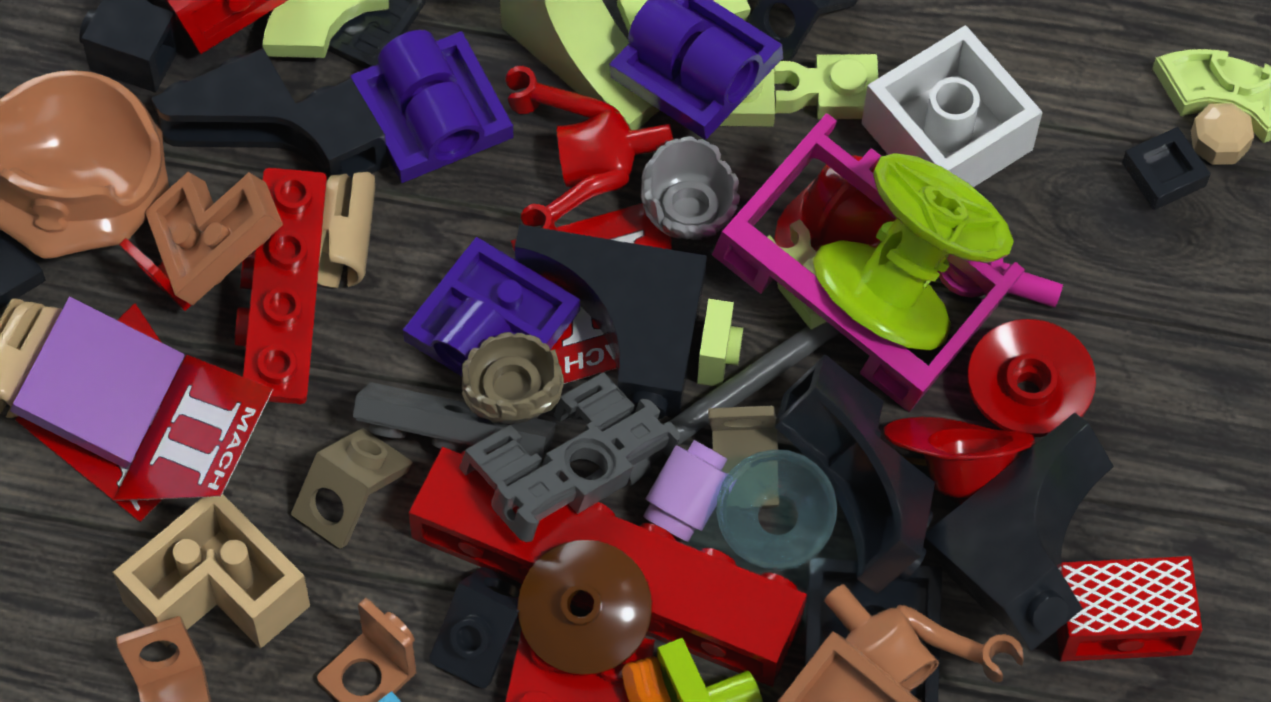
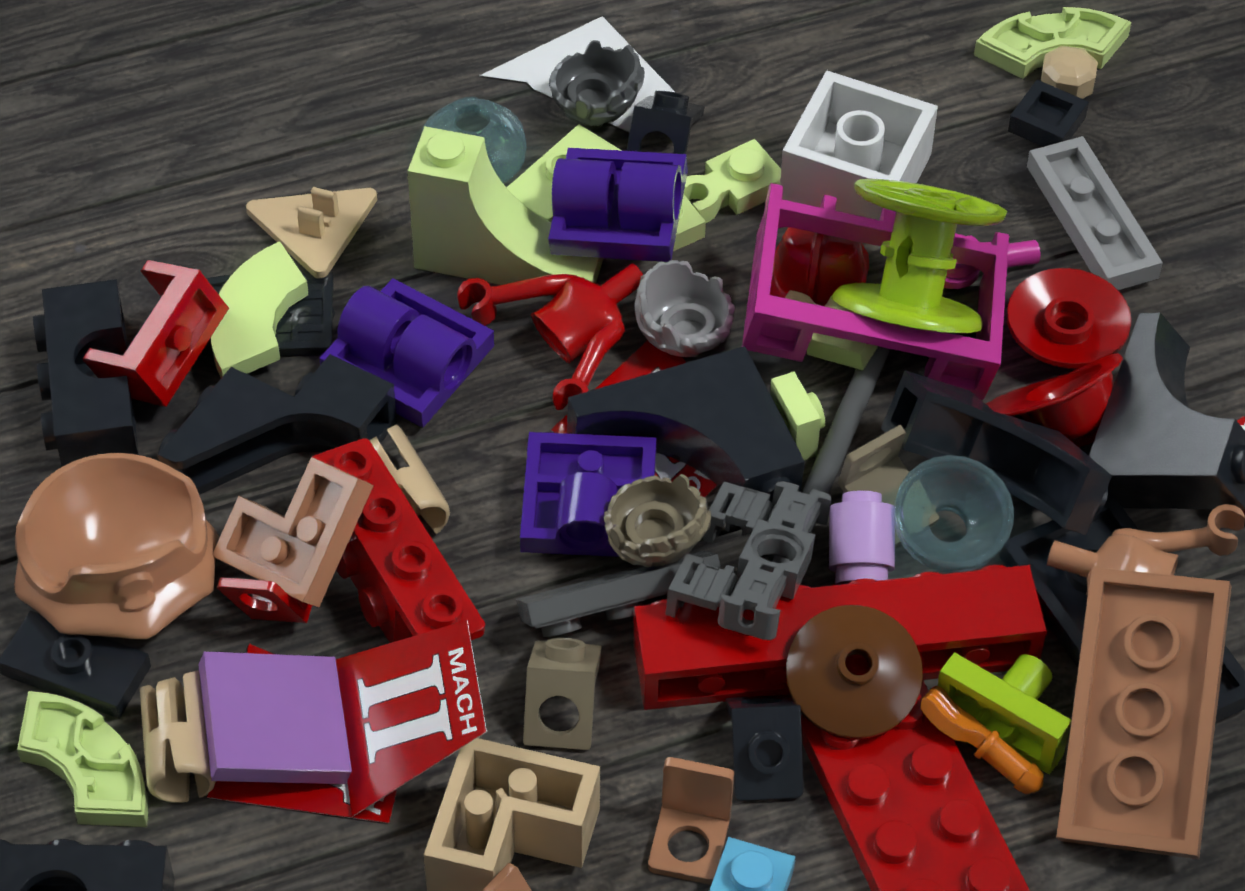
camera: 30 degrees left, 10 degrees down
none -> light grey plate [1027,136,1163,290]

